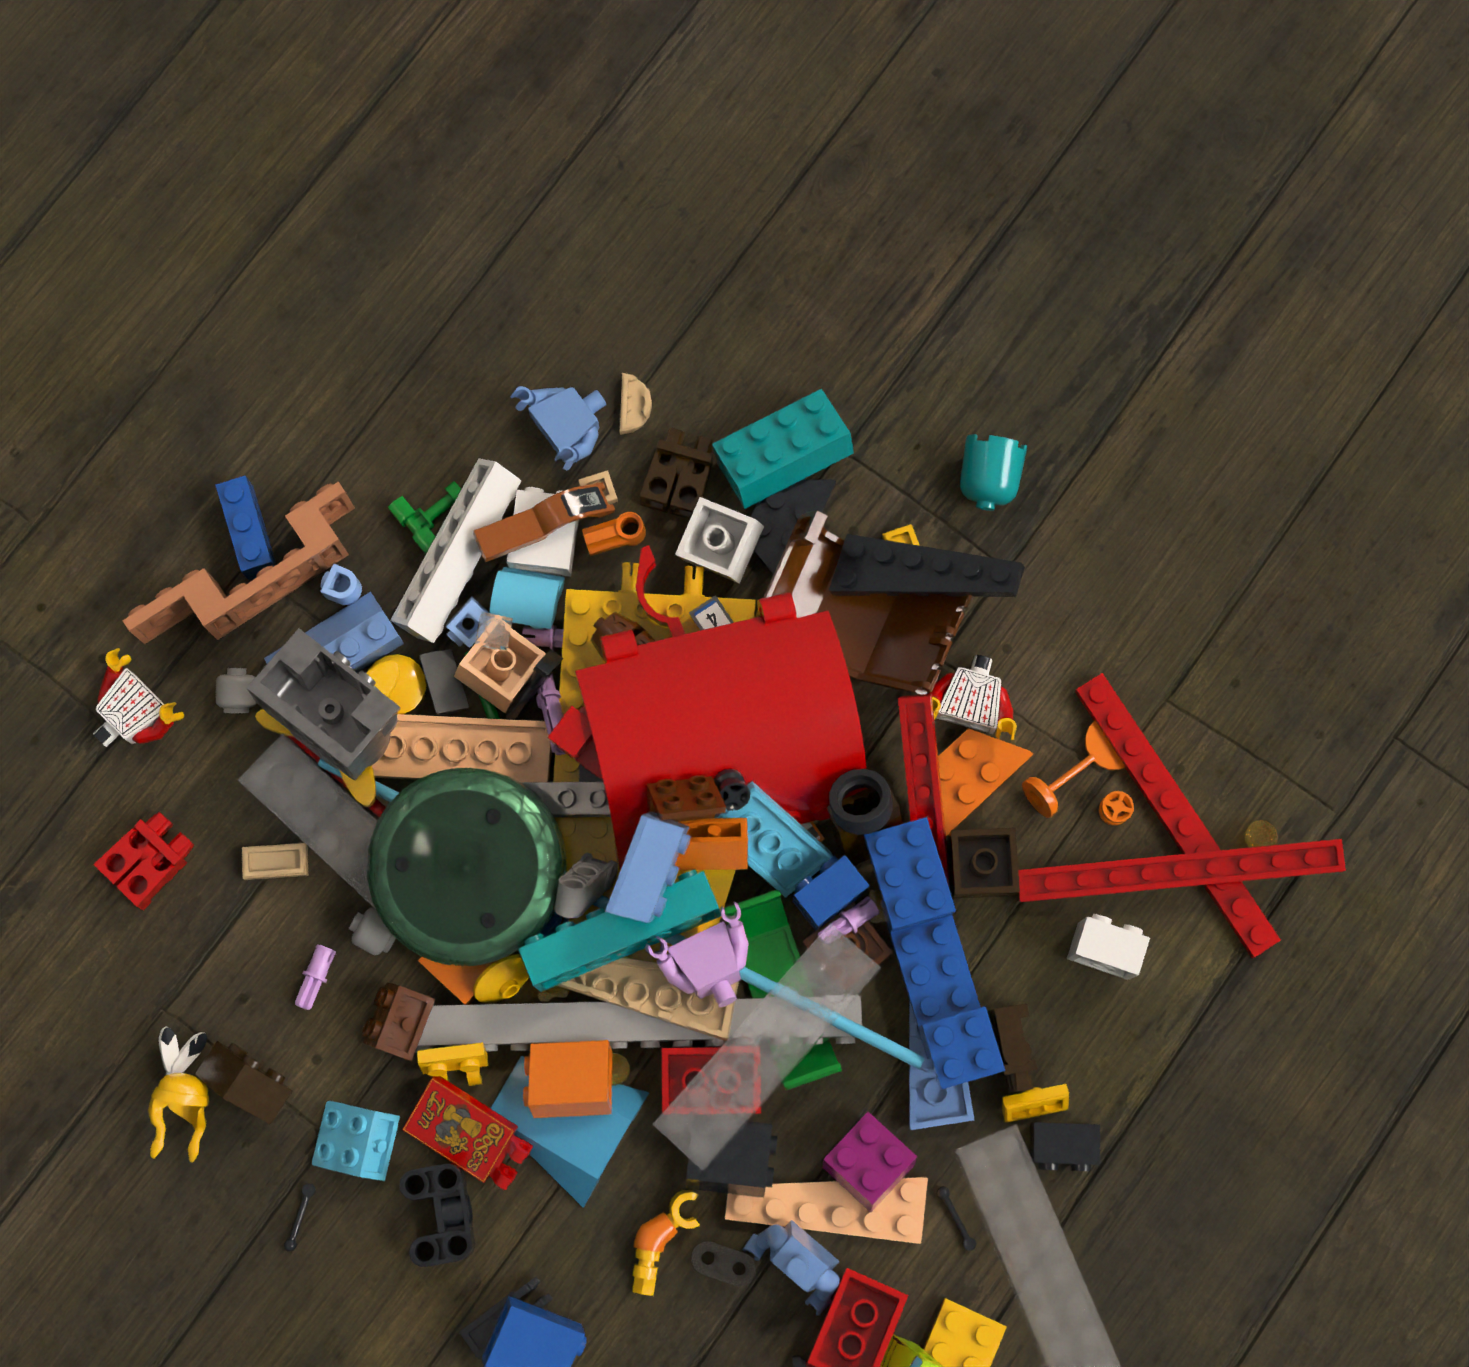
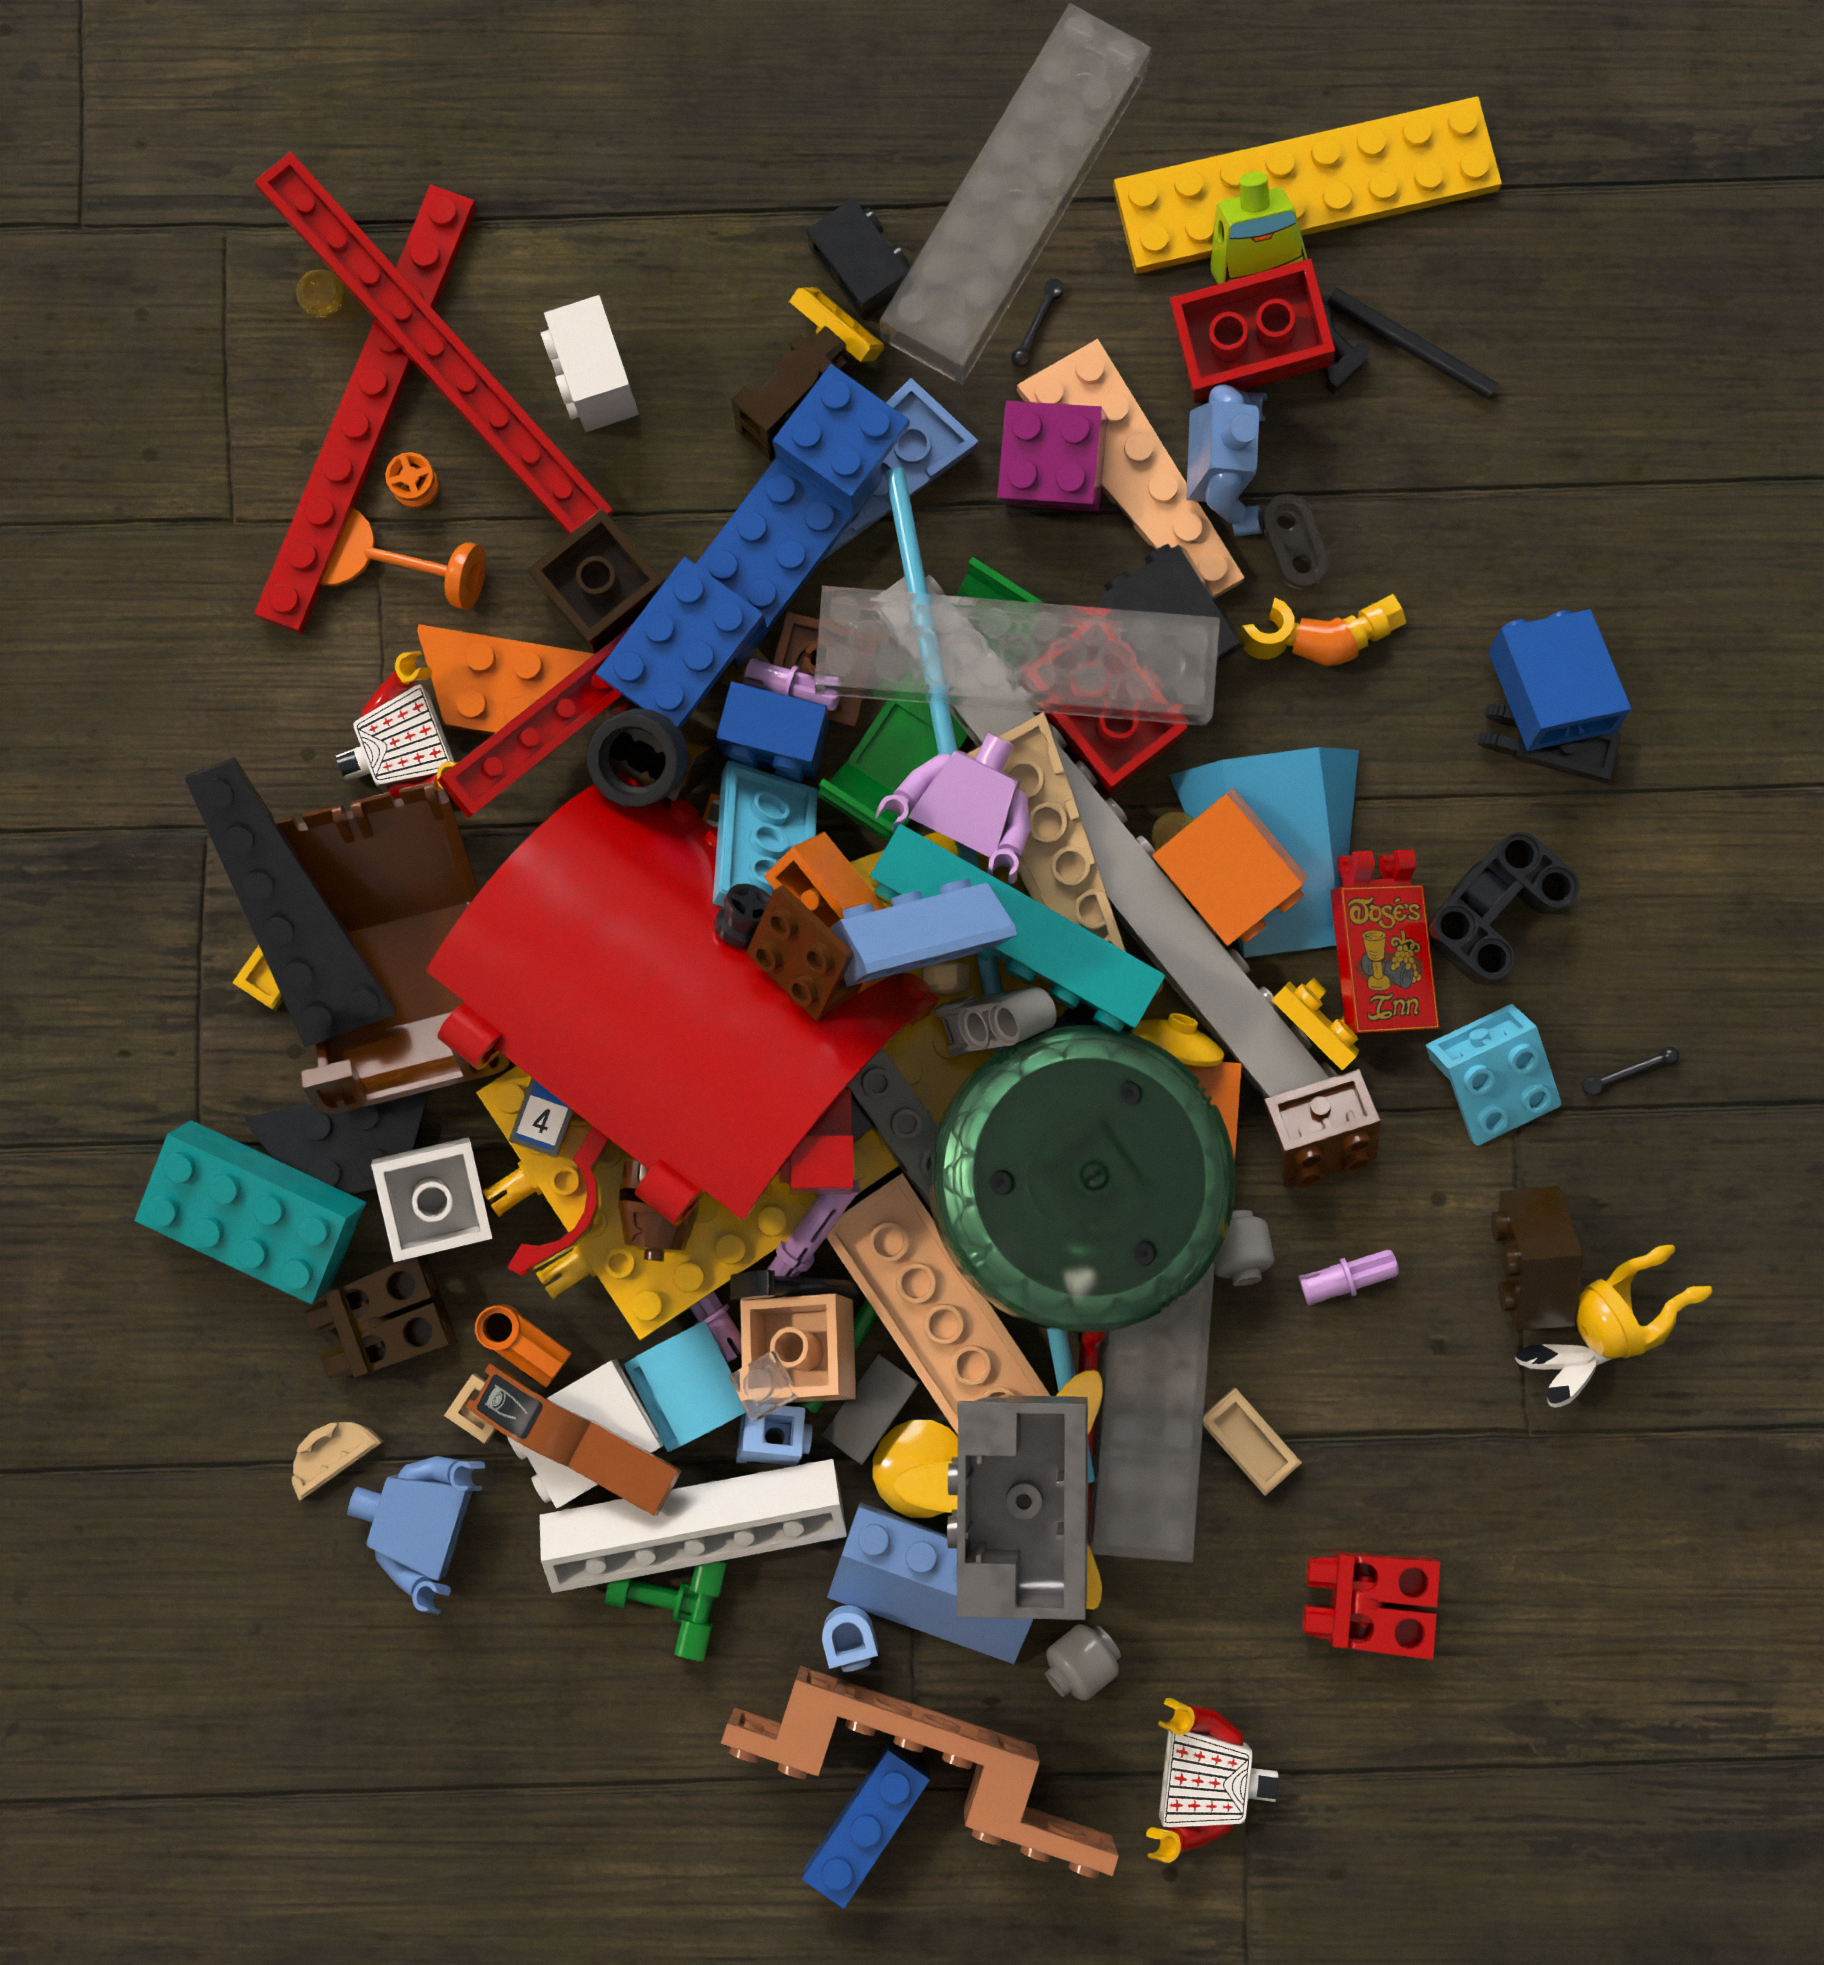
camera: 125 degrees left, 5 degrees up
teal cylinder [960,434,1027,511] -> none

